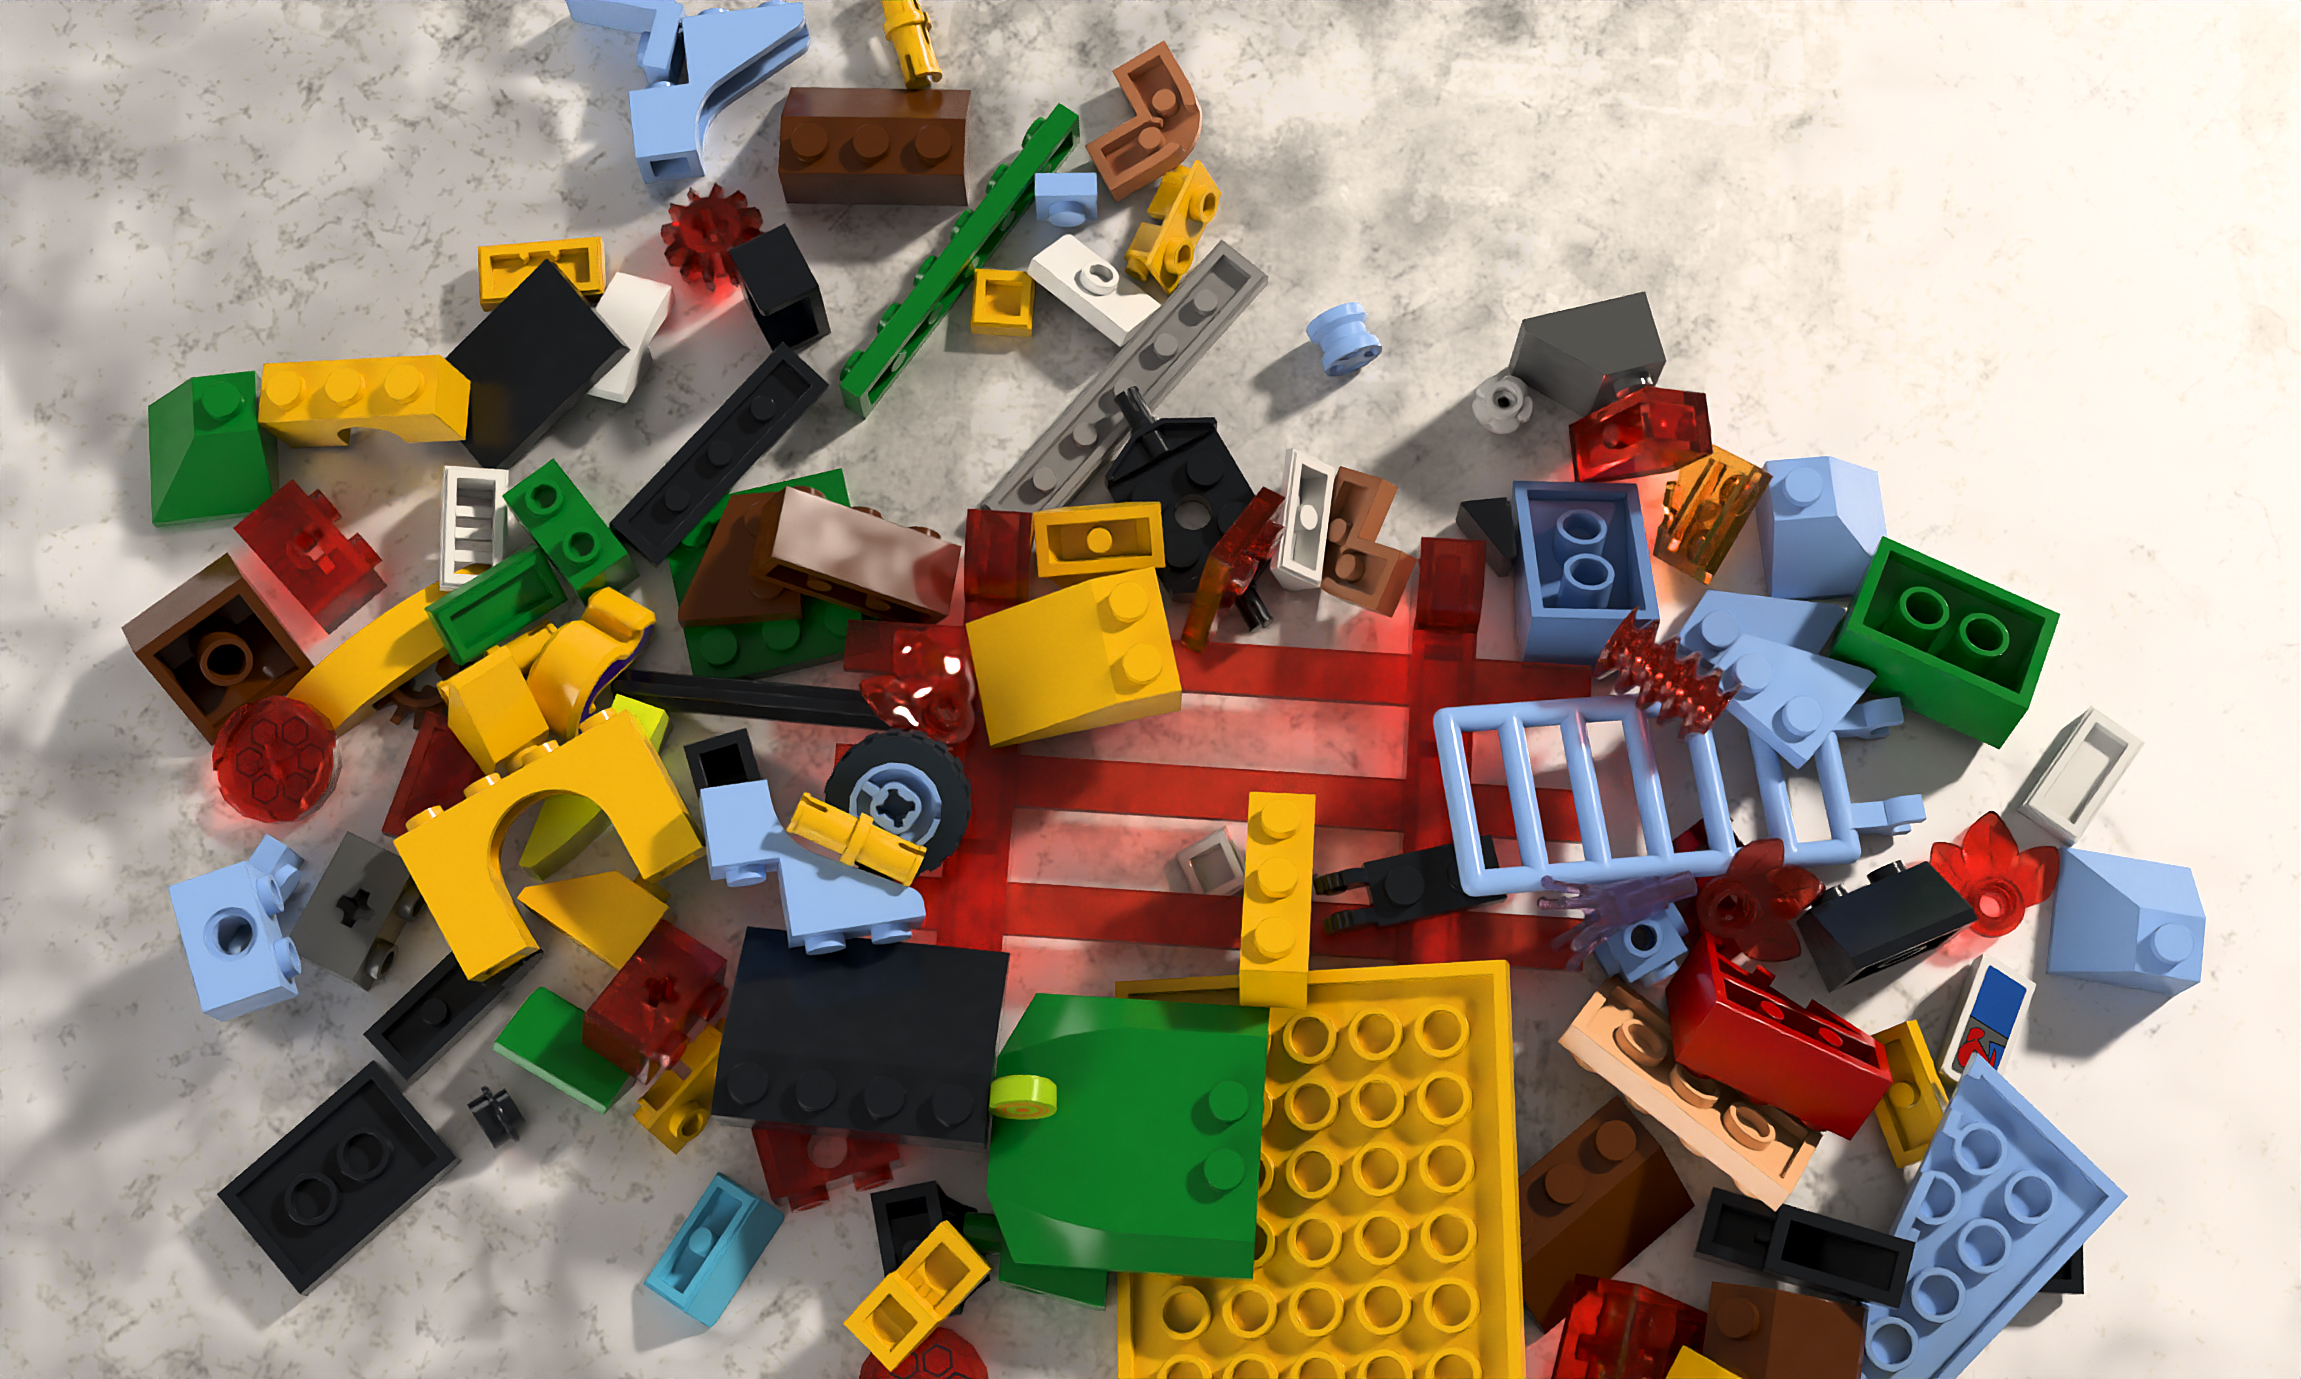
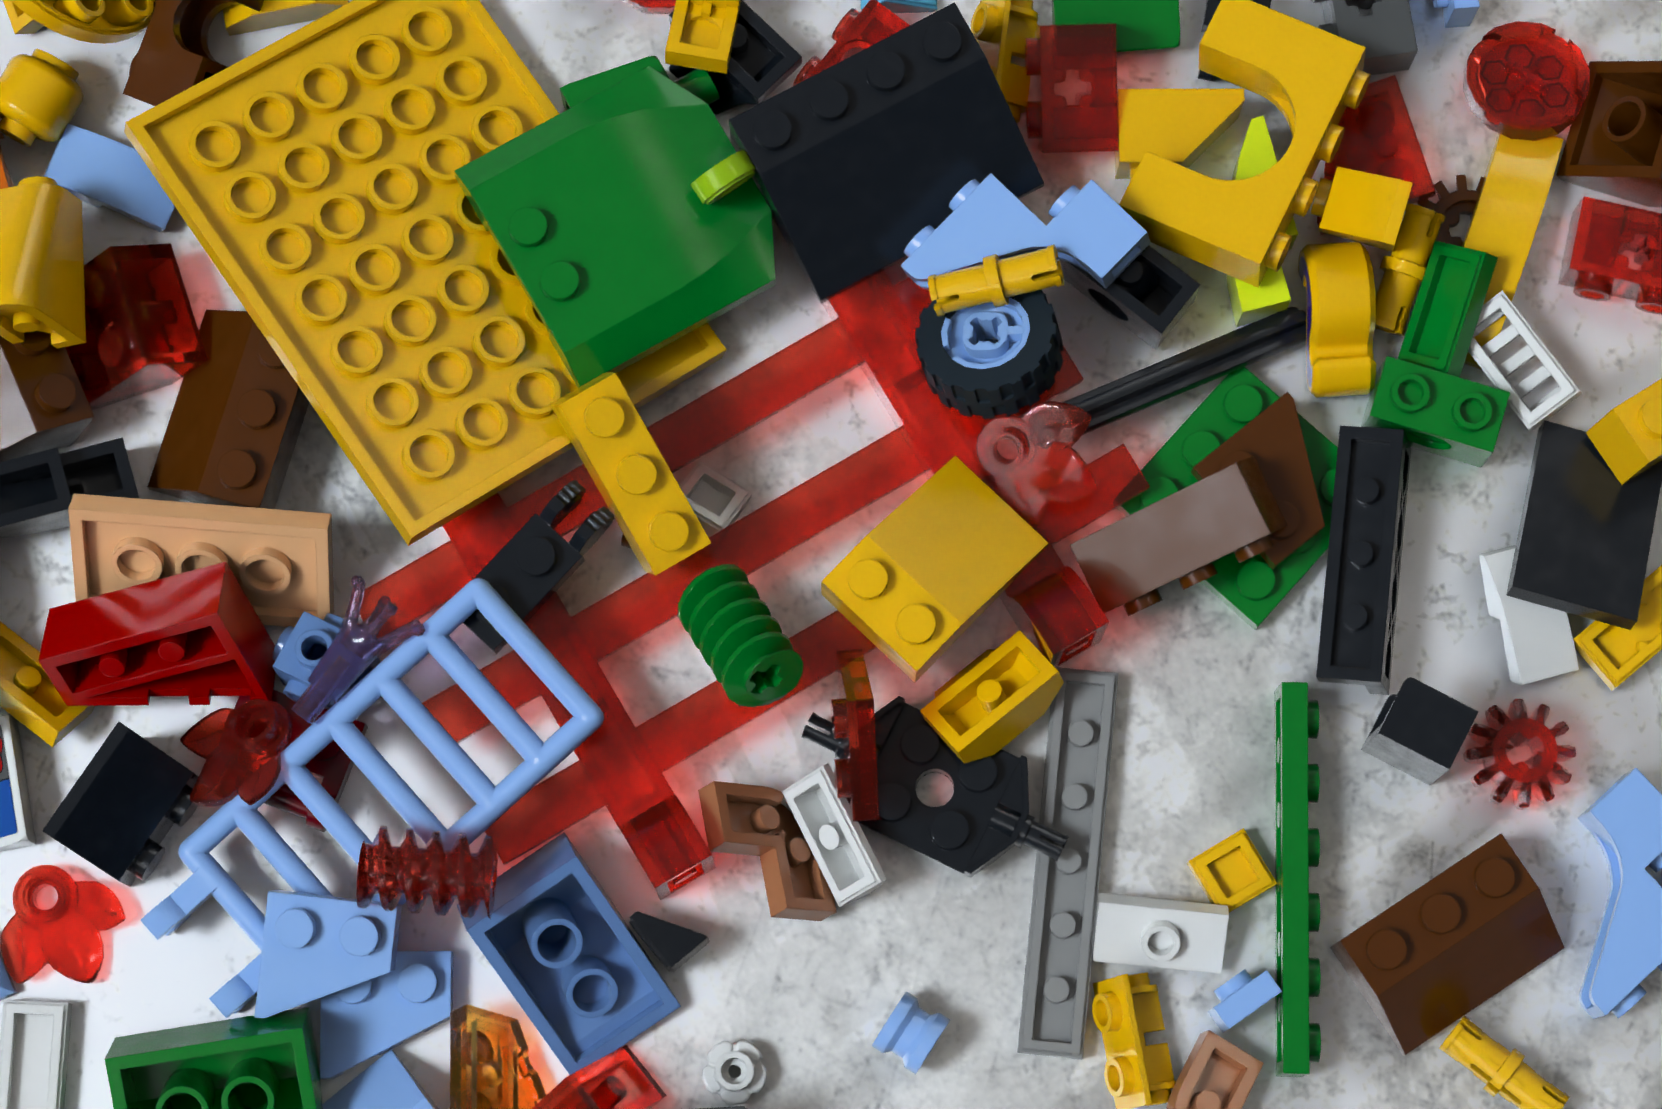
camera: 145 degrees right, 5 degrees up
none -> green piece [678,564,804,707]

